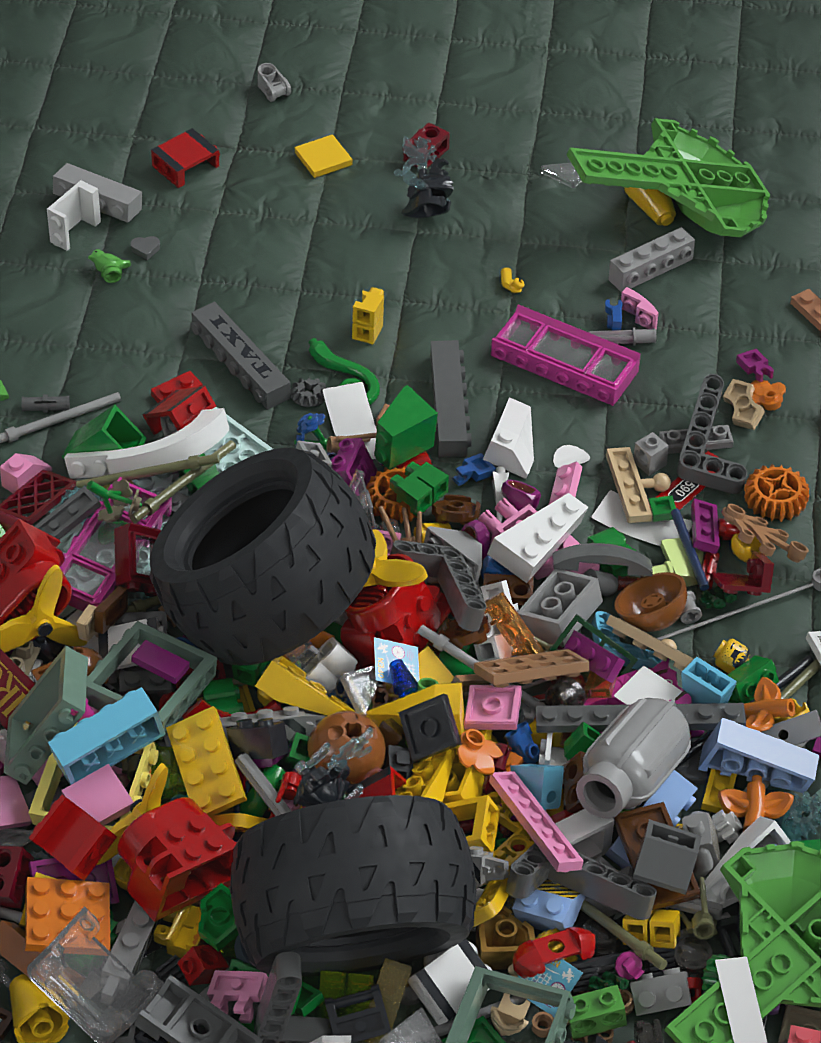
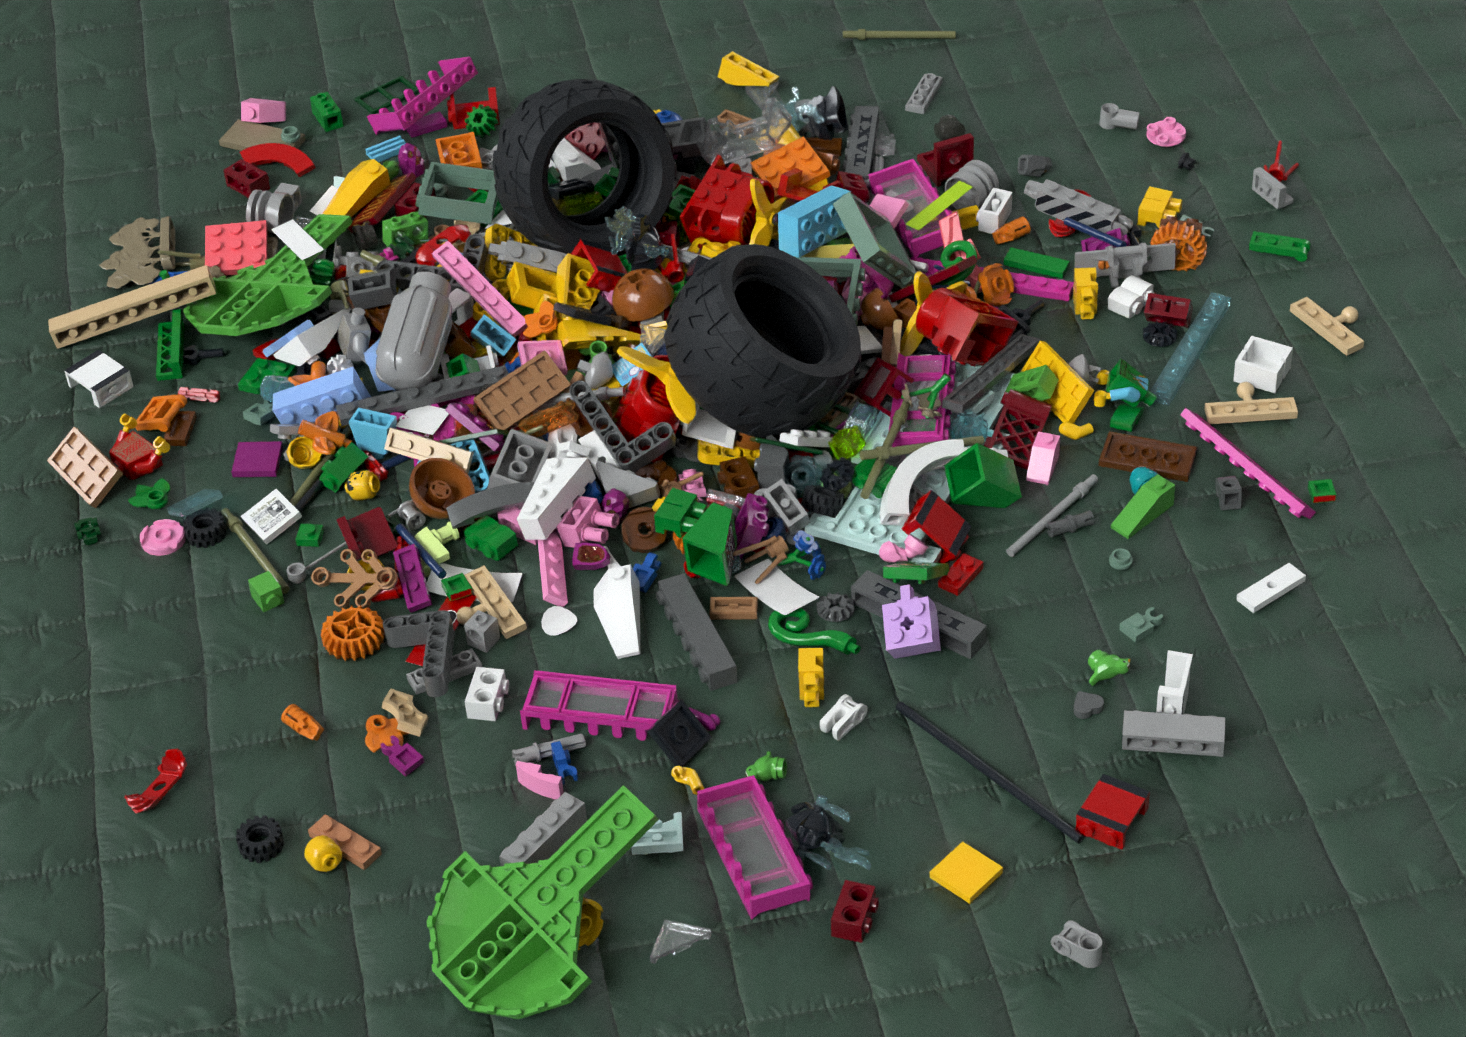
camera: 165 degrees right, 5 degrees down
clear blue cone [389,659,418,698] -> none
none -> green plate [295,524,324,547]
none -> white brick [465,667,509,721]
none -> light grey piece [577,351,613,390]
none -> light aqua wing [632,812,683,855]
none -> black tile [647,699,712,767]
none -> magenta arm [689,707,720,731]
none -> window [697,775,813,920]
none -> bright green animal [746,751,787,782]
none -> white piece [820,694,868,741]
none -> bright pink arm [879,534,928,563]
none -> lavender hinge [882,585,941,659]
none -> green container [883,561,949,584]
none -> black piece [896,702,1084,844]
none -> sand green plate [1109,548,1133,570]
none -> sand green plate [1120,607,1163,643]

